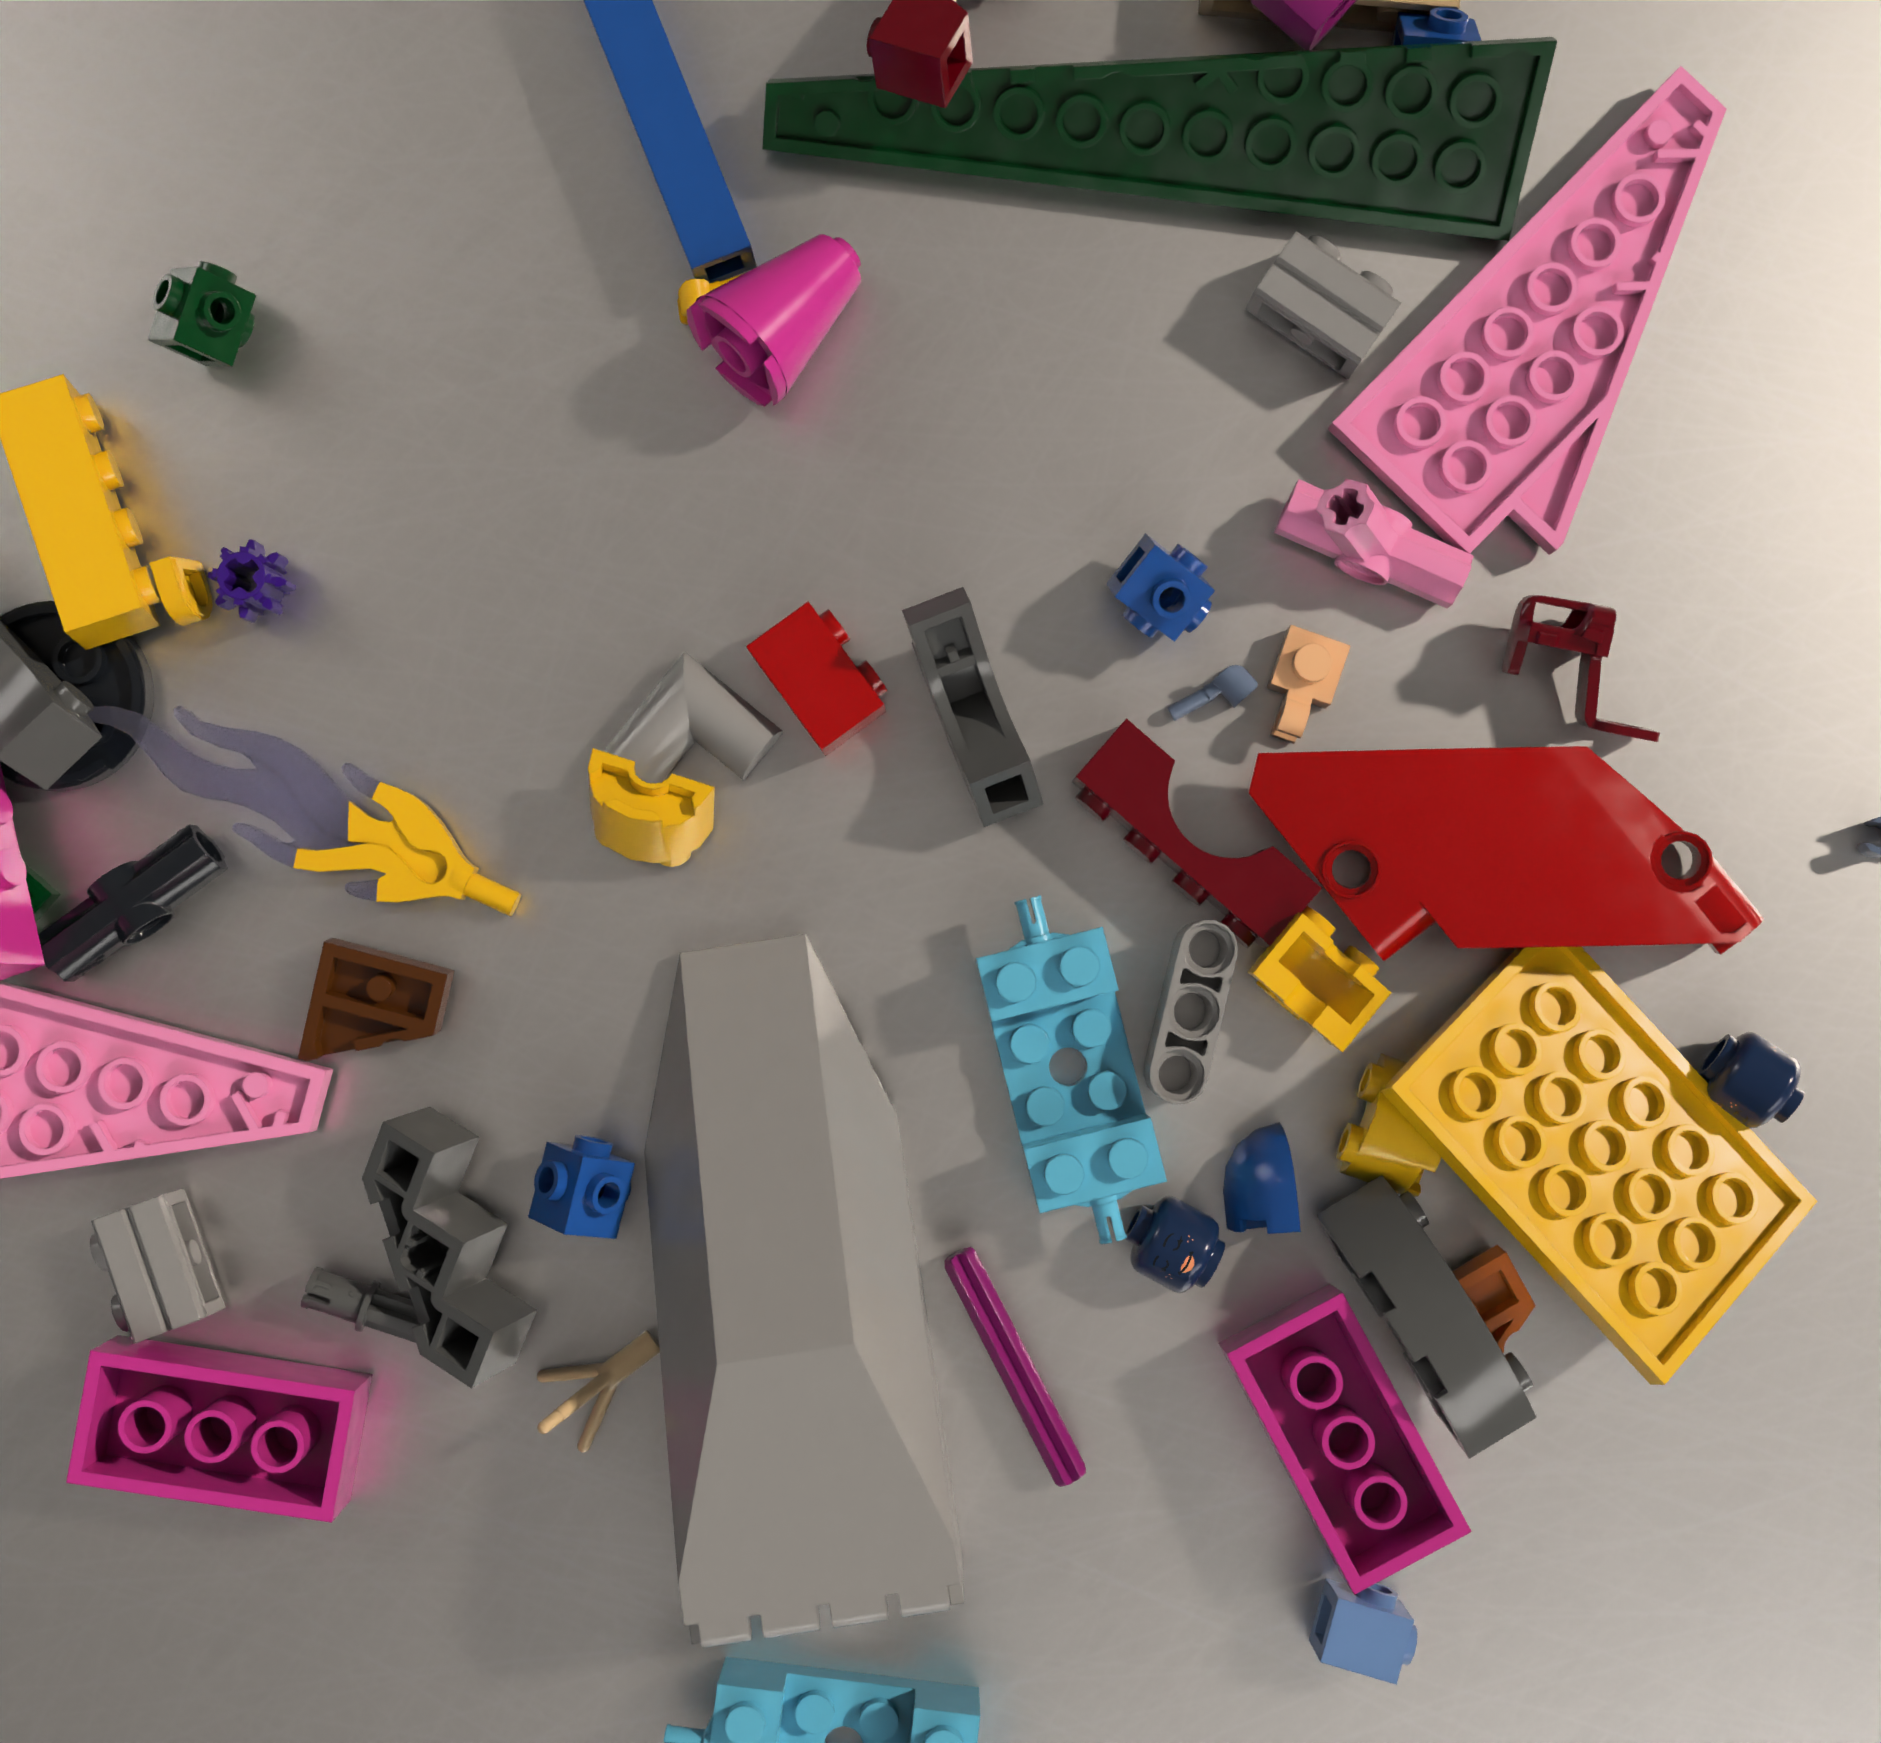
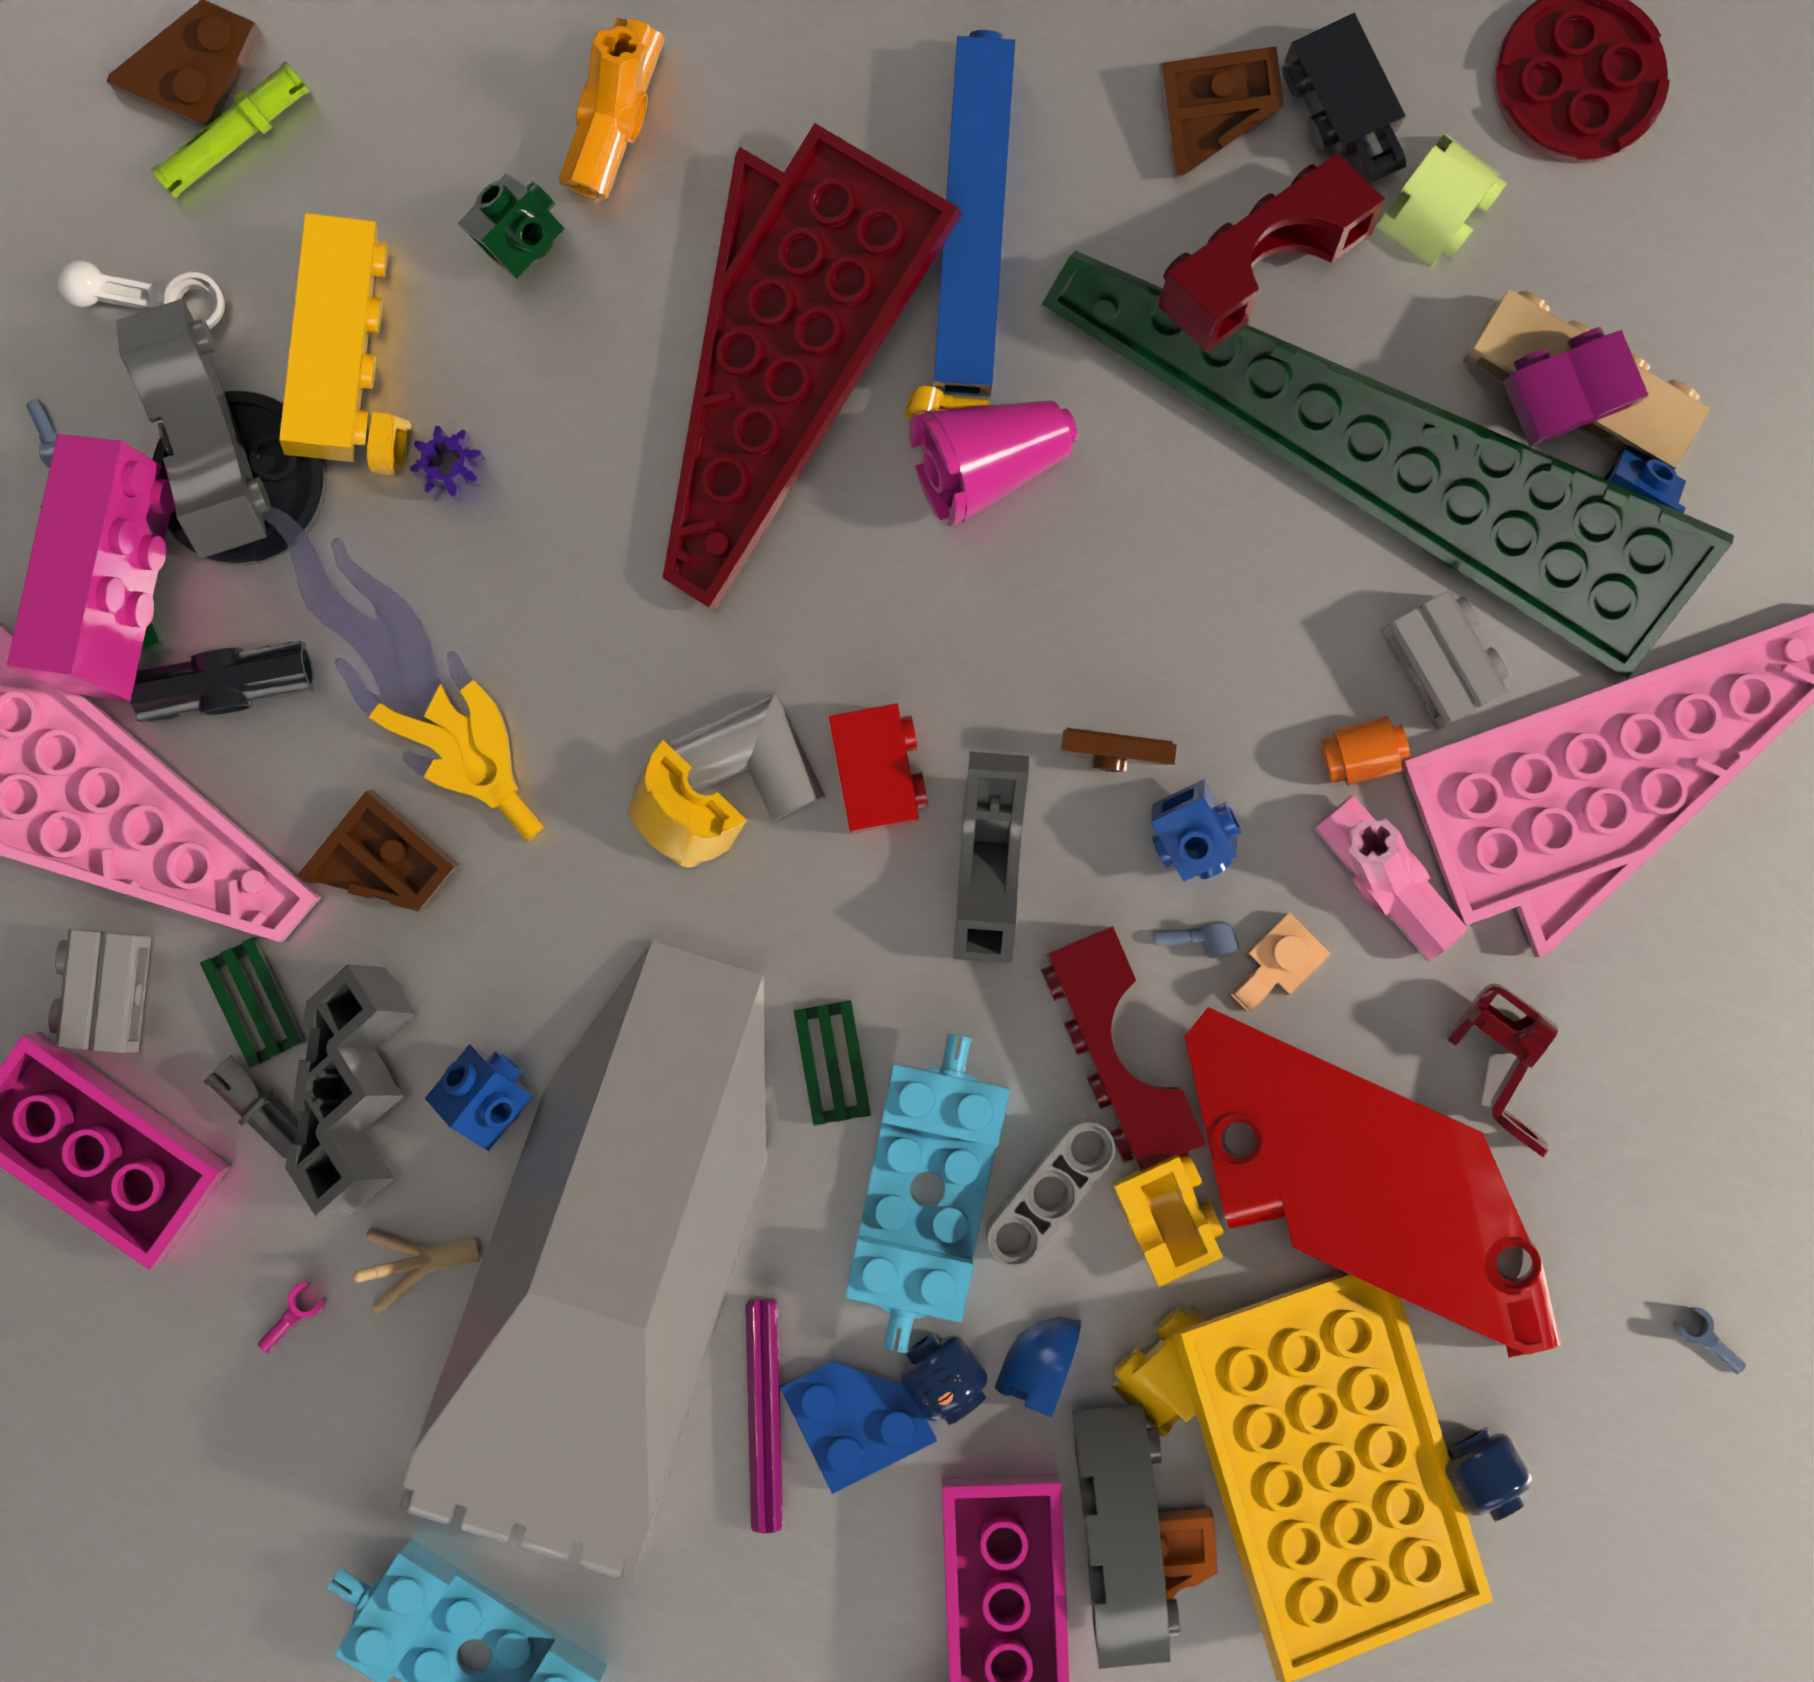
camera: 25 degrees right, 0 degrees up
none -> dark green tile [200,937,306,1068]
none -> dark pink hand [257,1282,326,1353]
none -> light orange piece [559,18,665,201]
none -> dark red wing [662,123,963,611]
none -> blue plate [780,1359,937,1494]
none -> dark green tile [793,1000,871,1126]
none -> reddish brown plate [1060,728,1177,773]
none -> orange brick [1320,716,1410,786]

